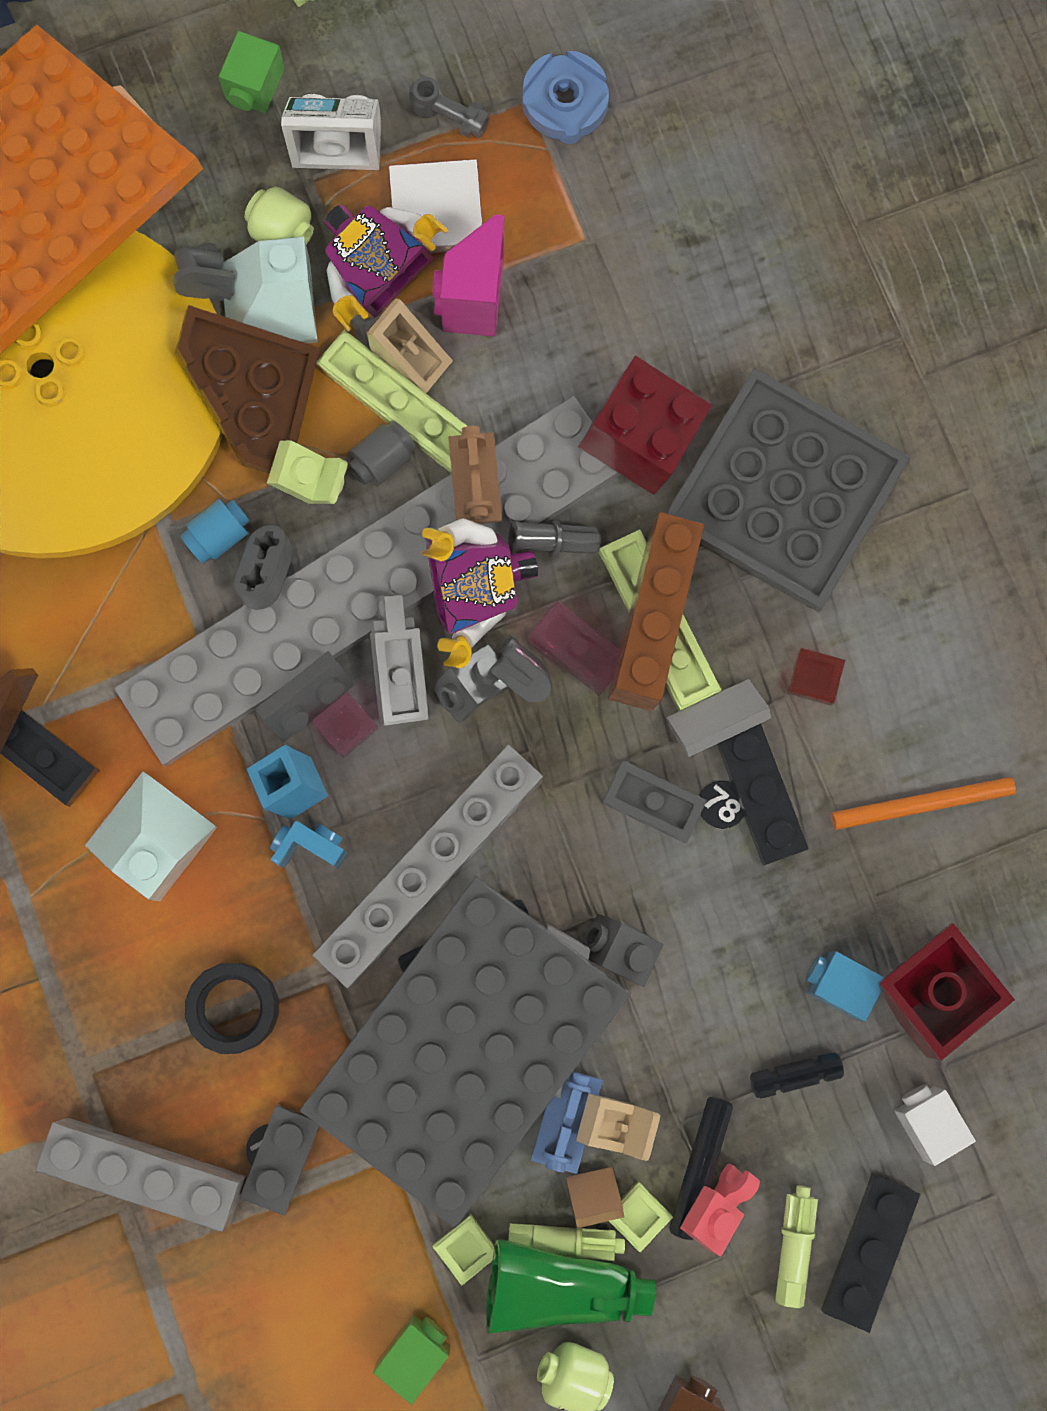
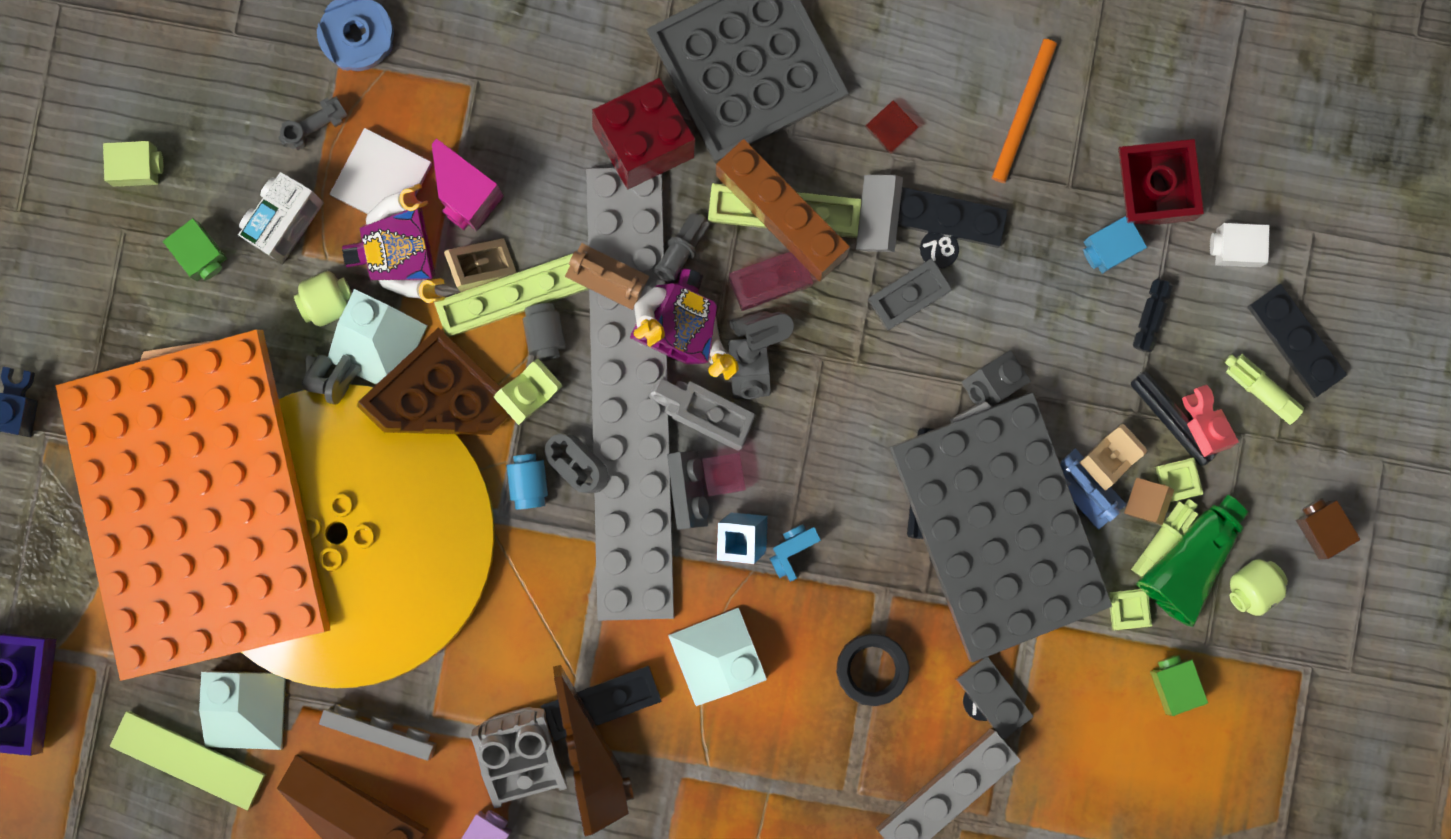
camera: 55 degrees left, 5 degrees up
light grey brick [312,744,543,989] -> none

